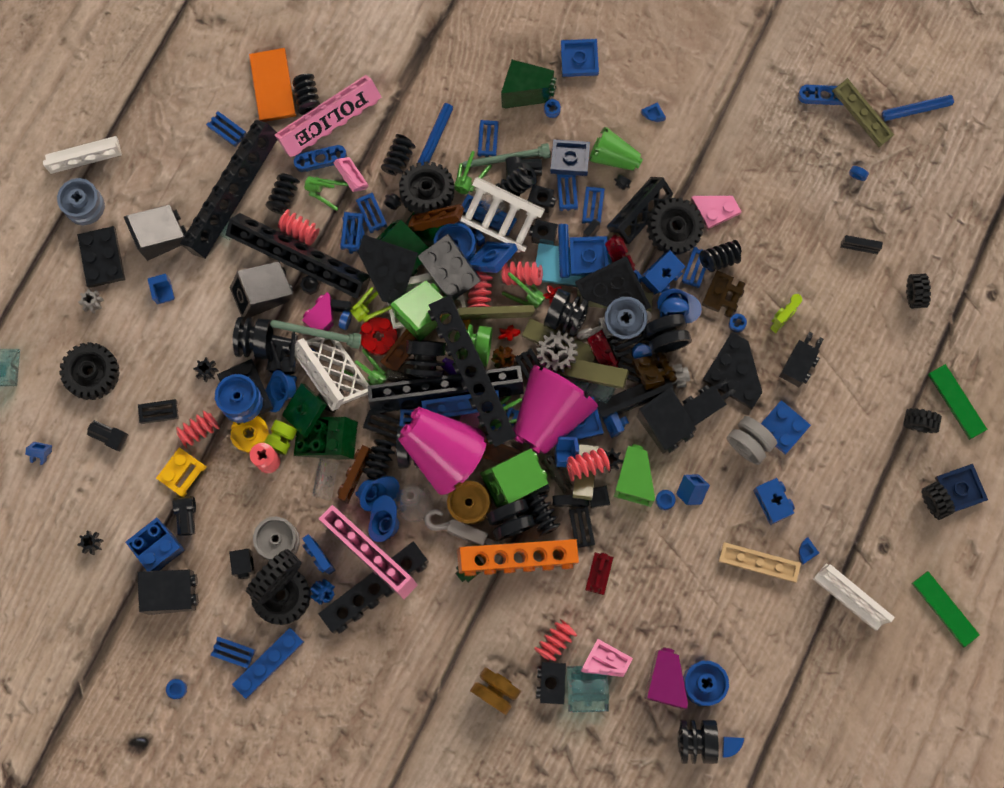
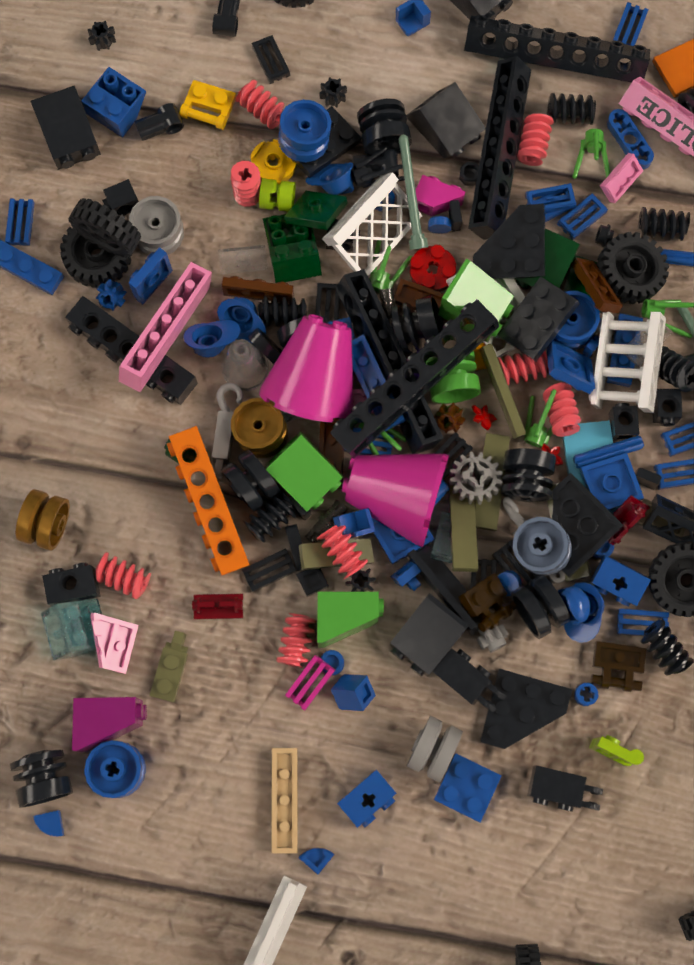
camera: 70 degrees right, 0 degrees up
lime plant [350,287,392,322] -> none
dark red hinge [586,330,618,367] -> none
none -> olive hinge [149,631,188,703]
none -> black beam [248,328,282,364]
none -> coral piece [276,613,317,668]
none -> dark pink tile [285,655,335,711]

